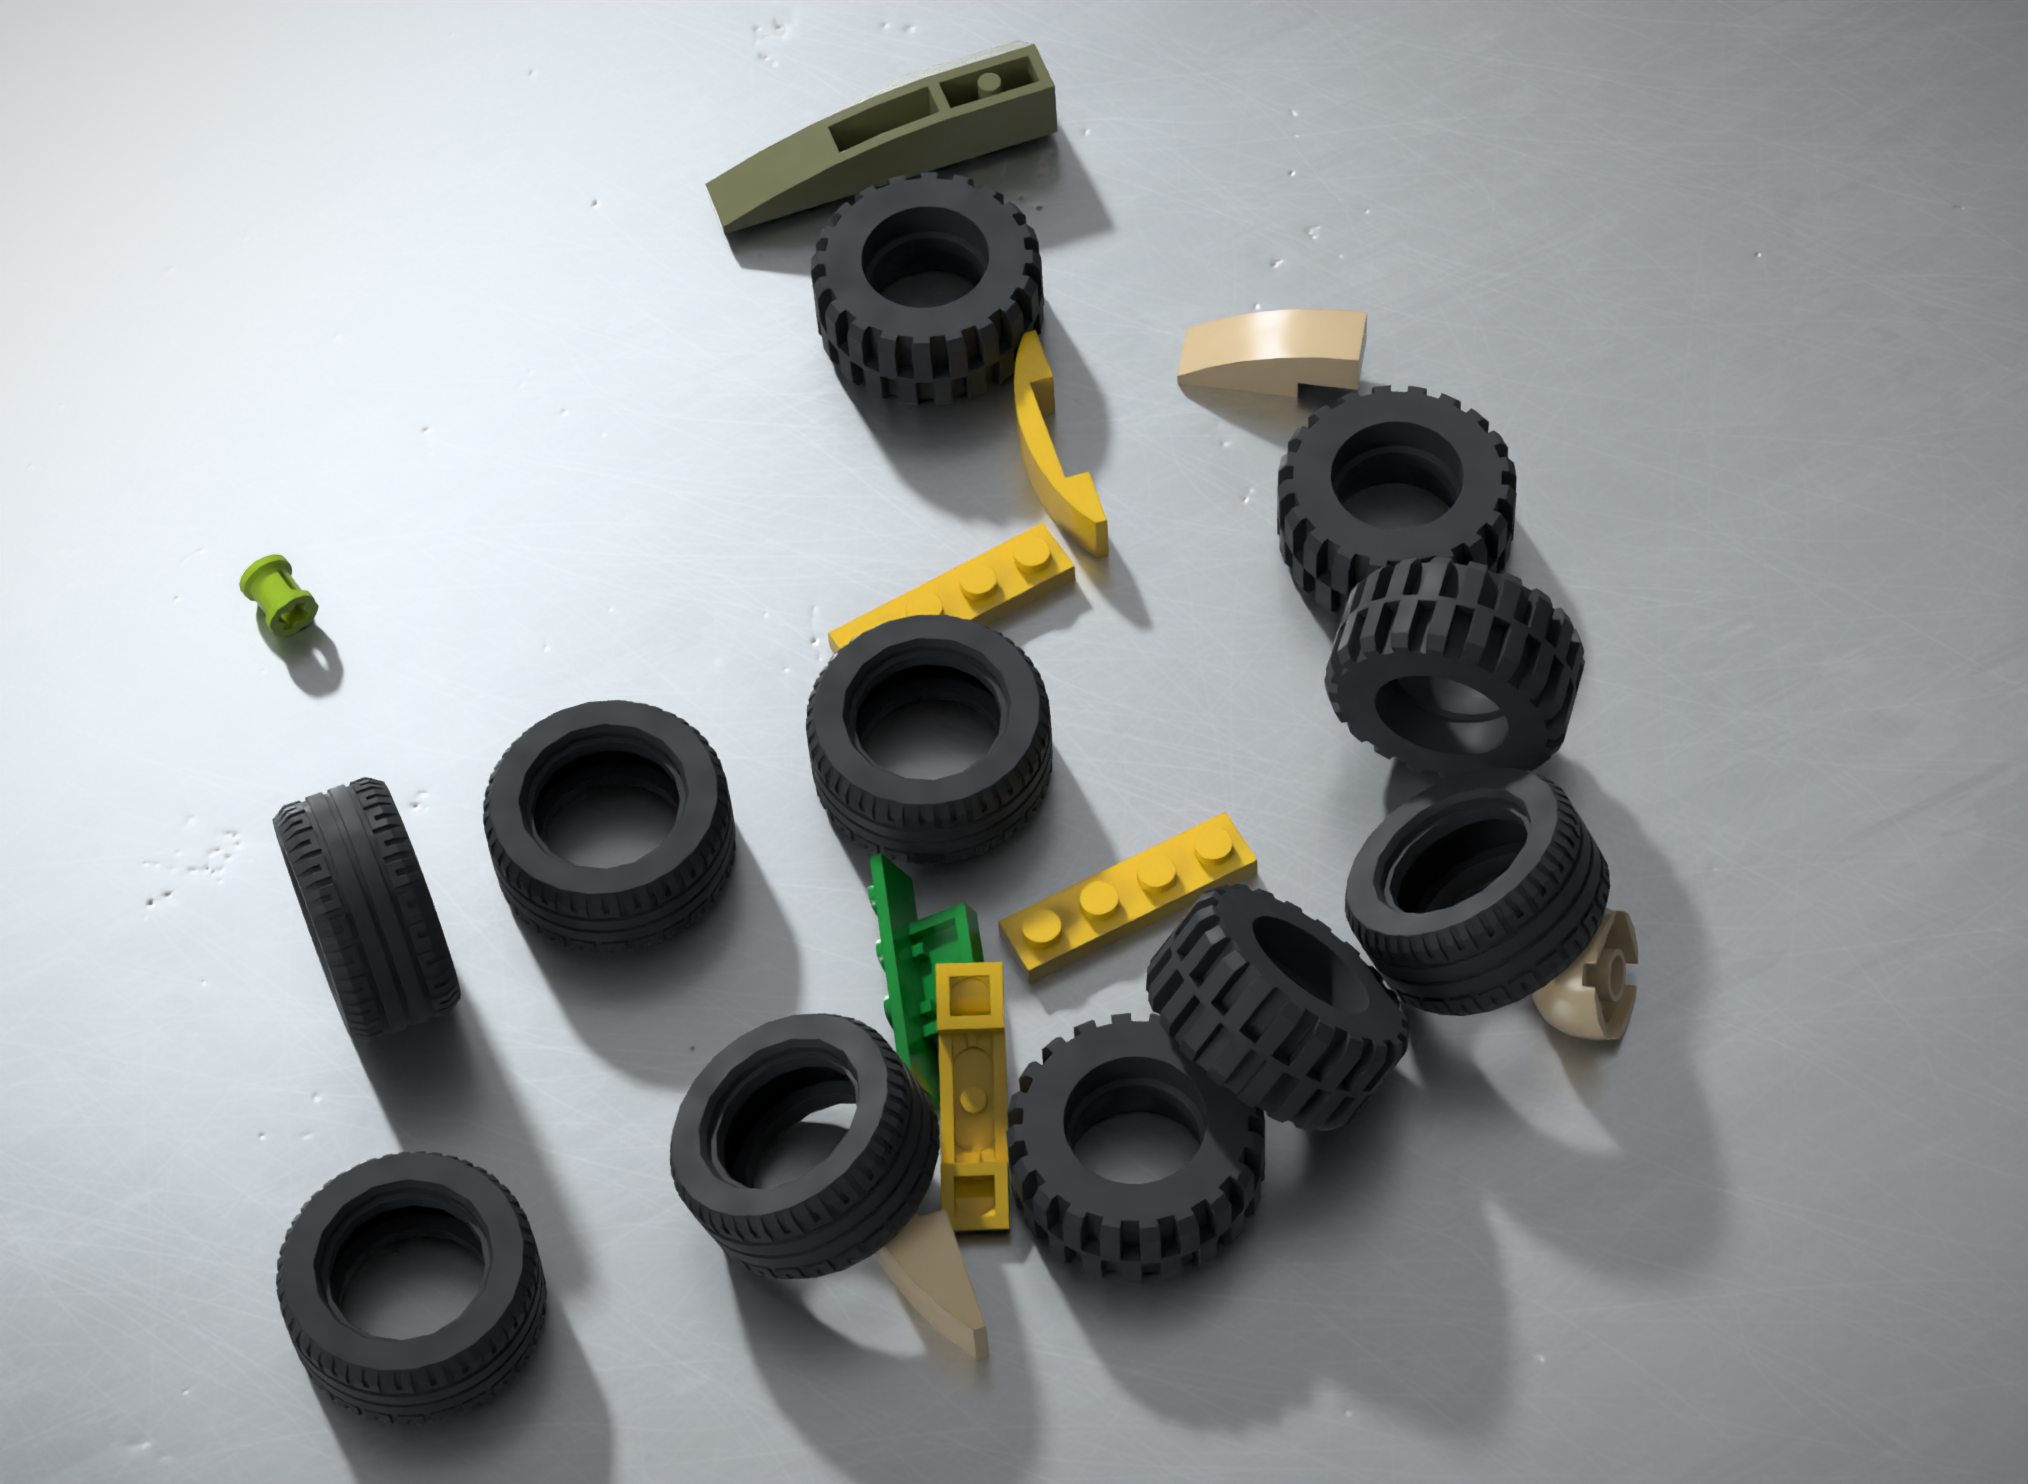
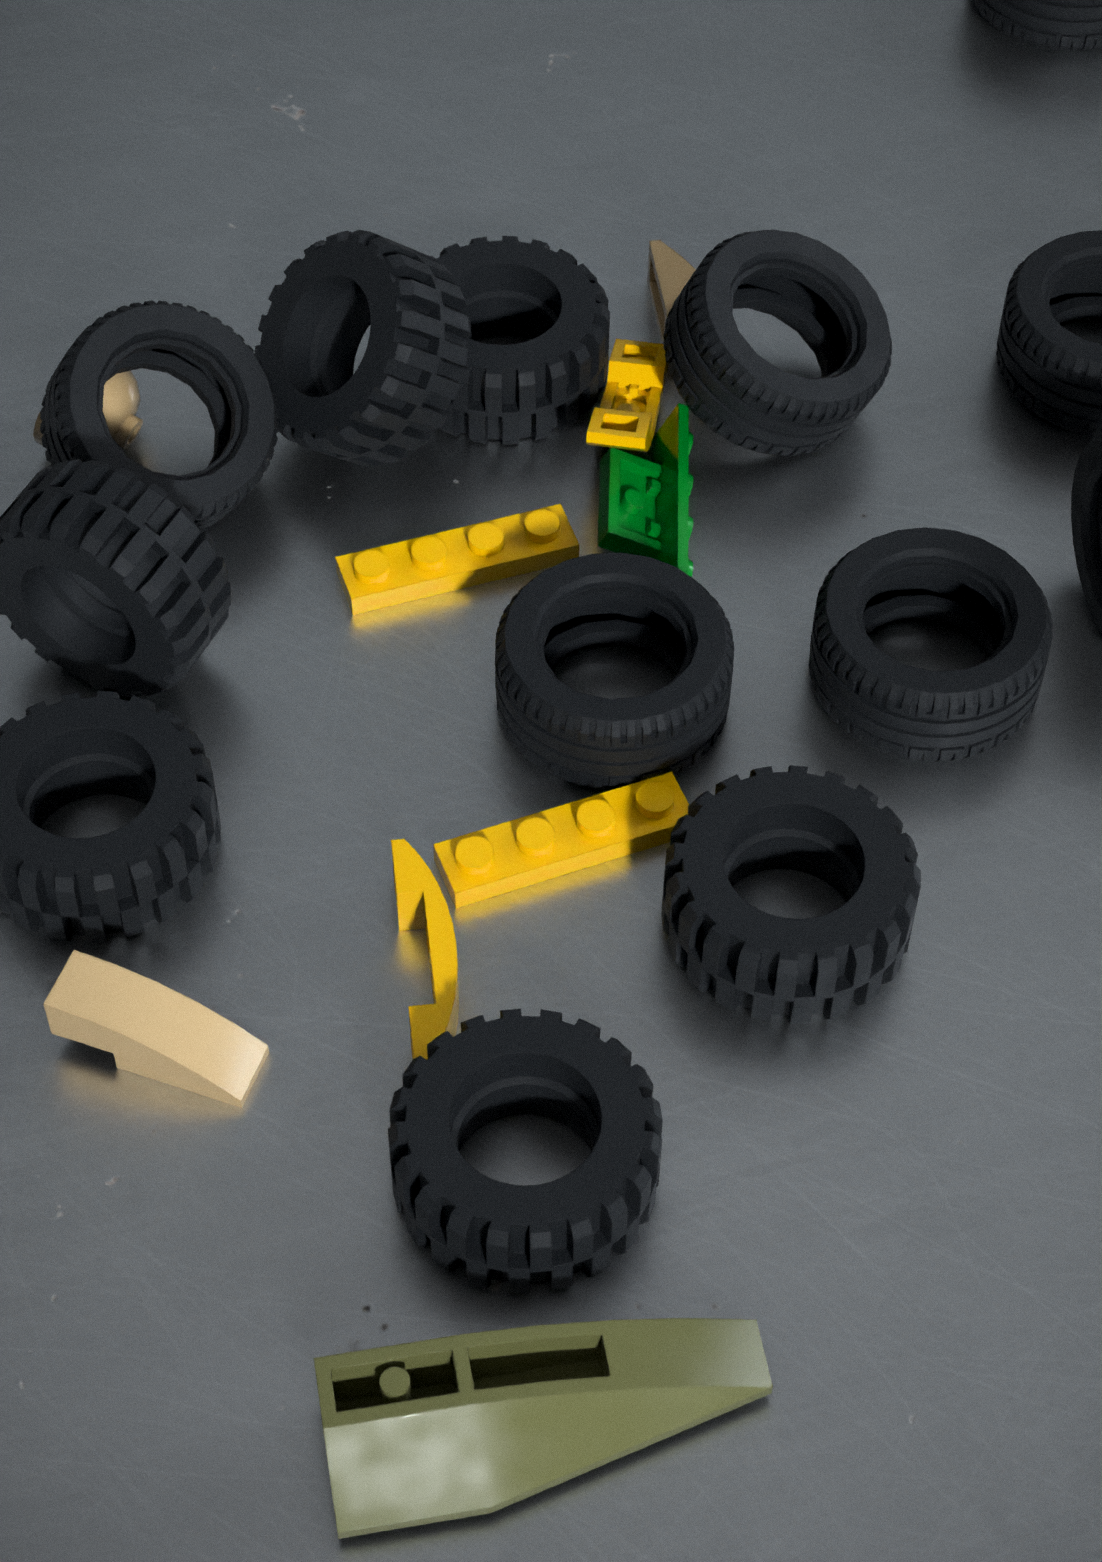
camera: 175 degrees left, 5 degrees down
none -> black tyre [661,765,921,1024]

